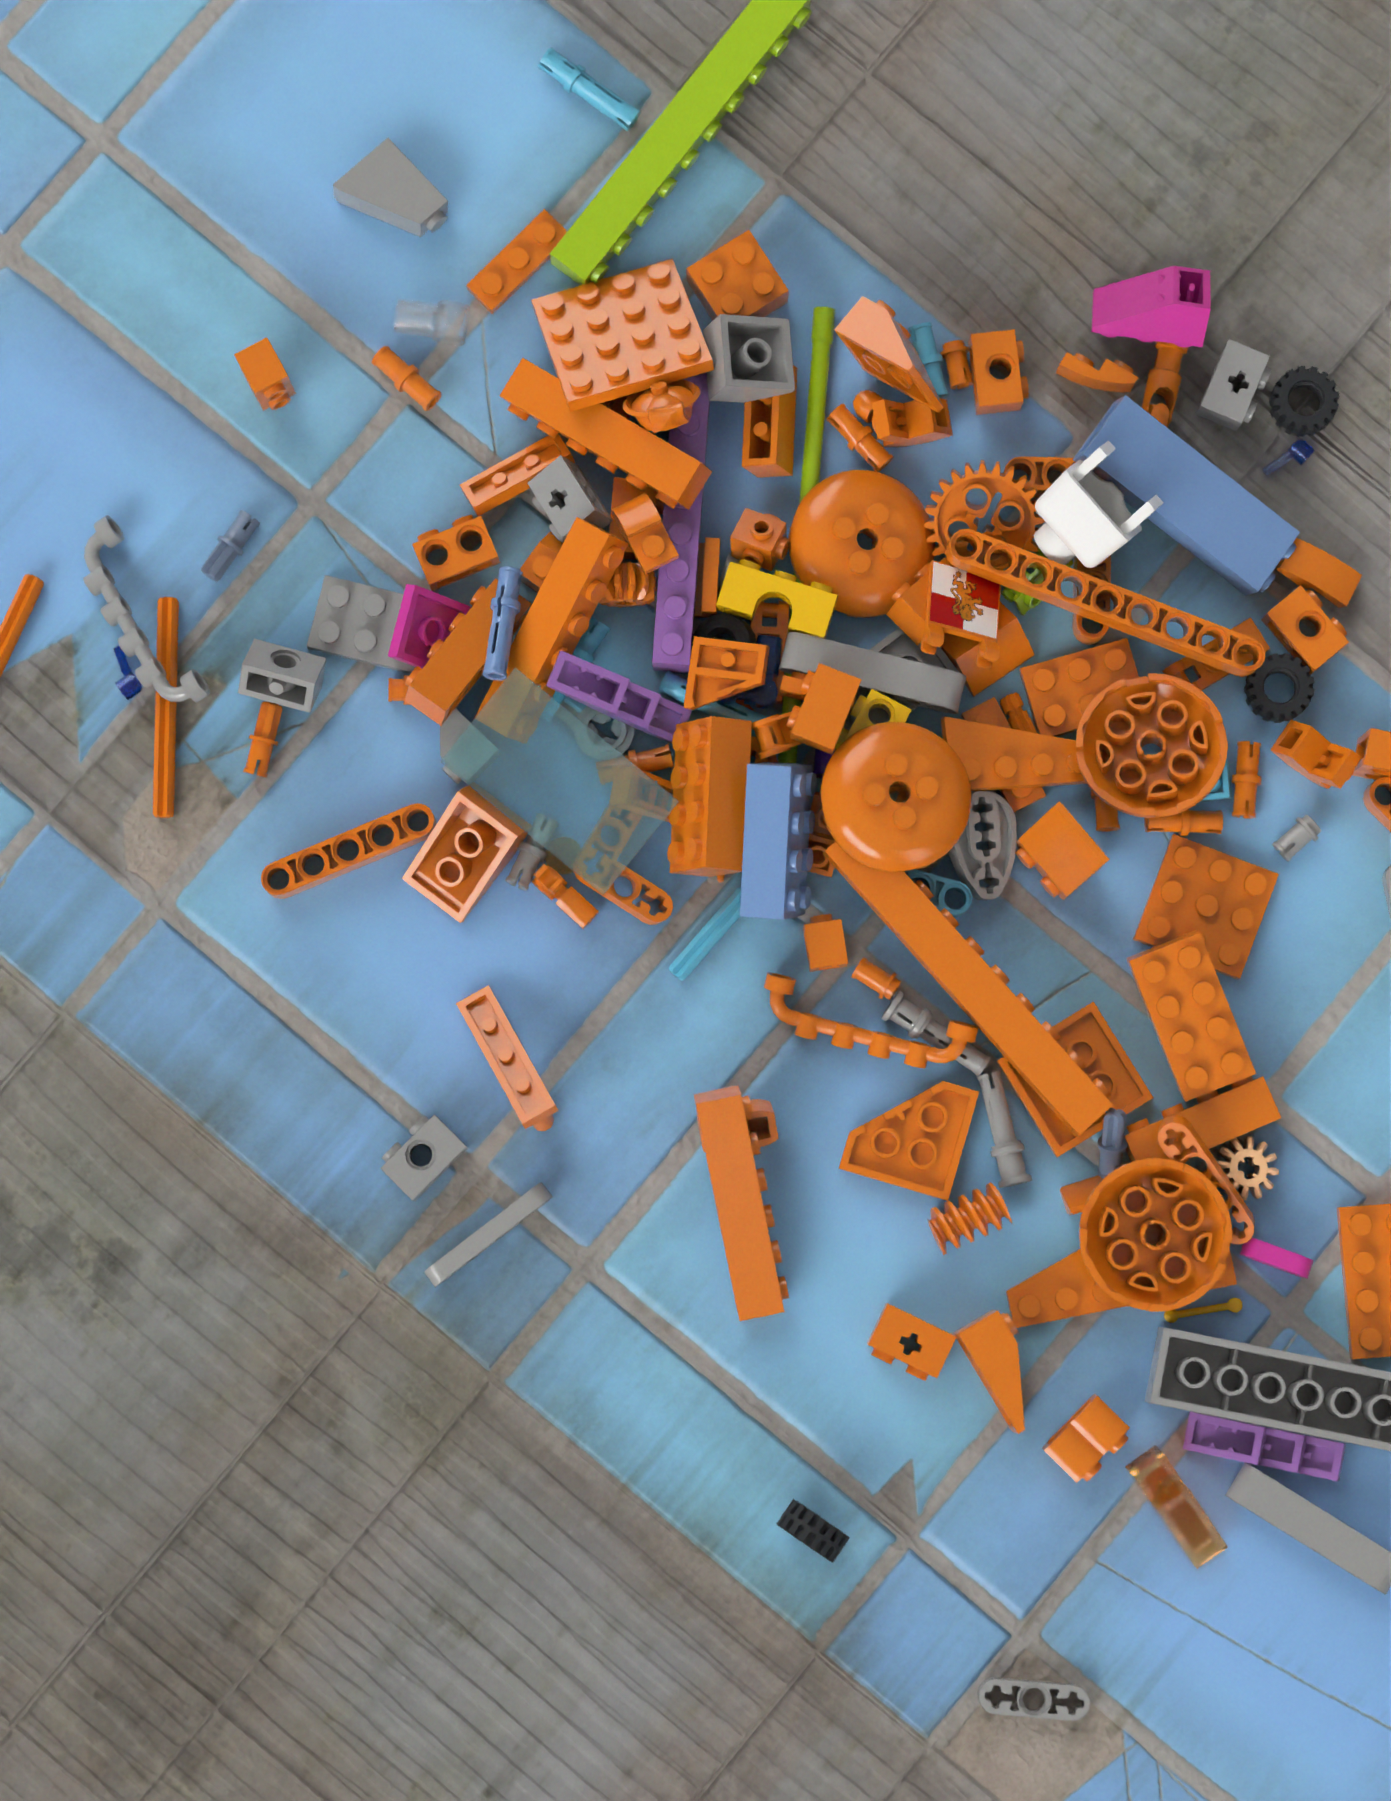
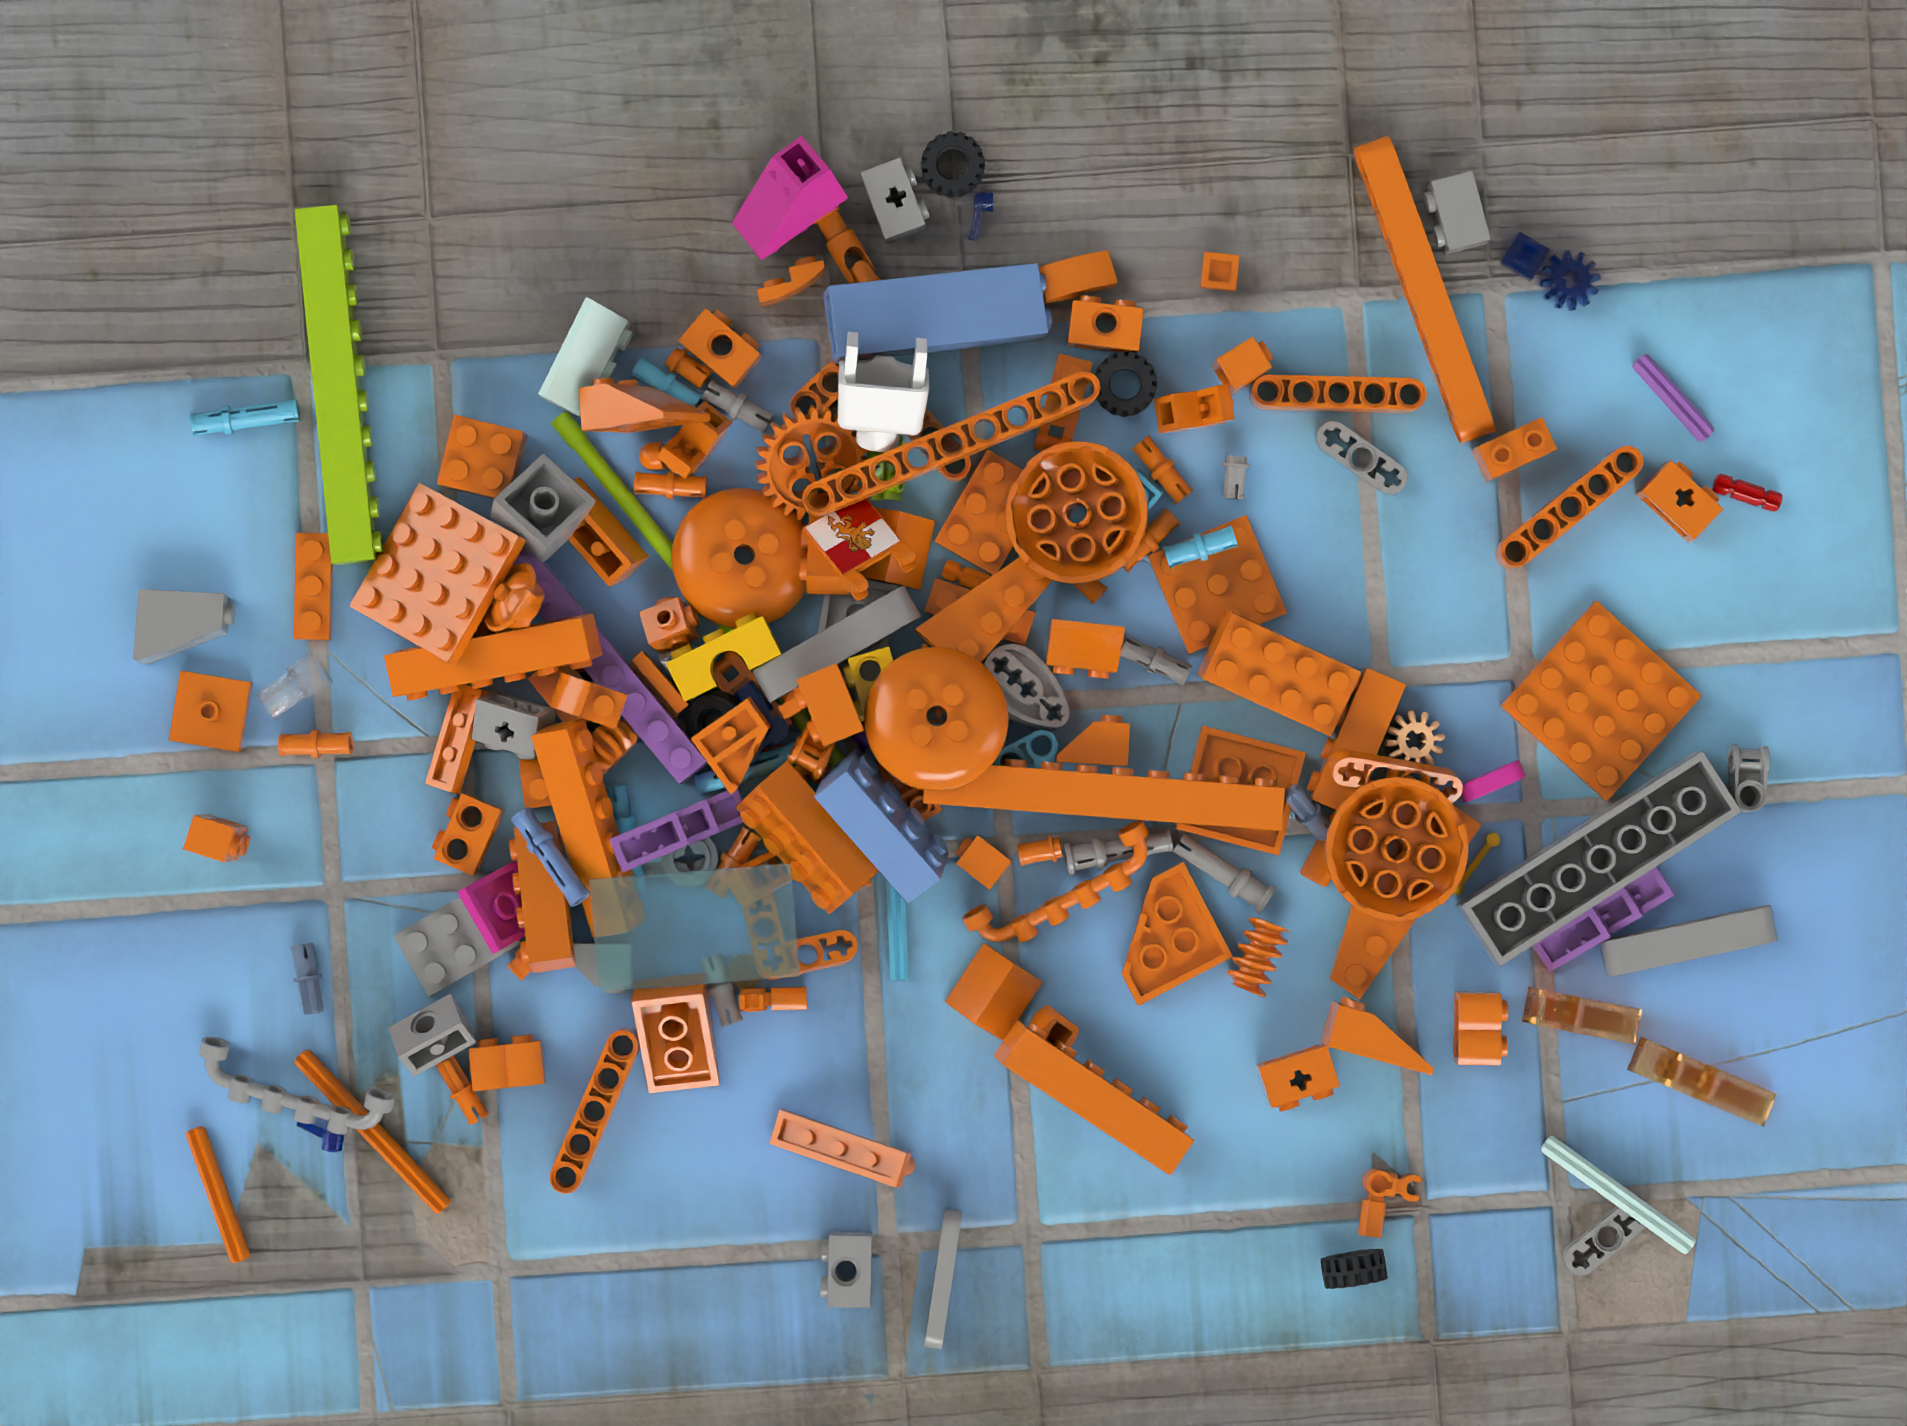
camera: 45 degrees left, 5 degrees up
none -> orange plate [168,670,253,752]
none -> orange brick [468,1034,546,1091]
none -> light aqua slope [538,297,633,418]
none -> light grey pin [701,380,774,434]
none -> orange slope [945,943,1043,1041]
none -> orange slope [1055,715,1130,766]
none -> light grey pin [1120,635,1192,686]
none -> medium azure pin [1163,525,1238,569]
none -> orange bar [1358,1168,1422,1238]
none -> light aqua axle [1541,1136,1696,1254]
none -> clear orange slope [1627,1037,1777,1127]

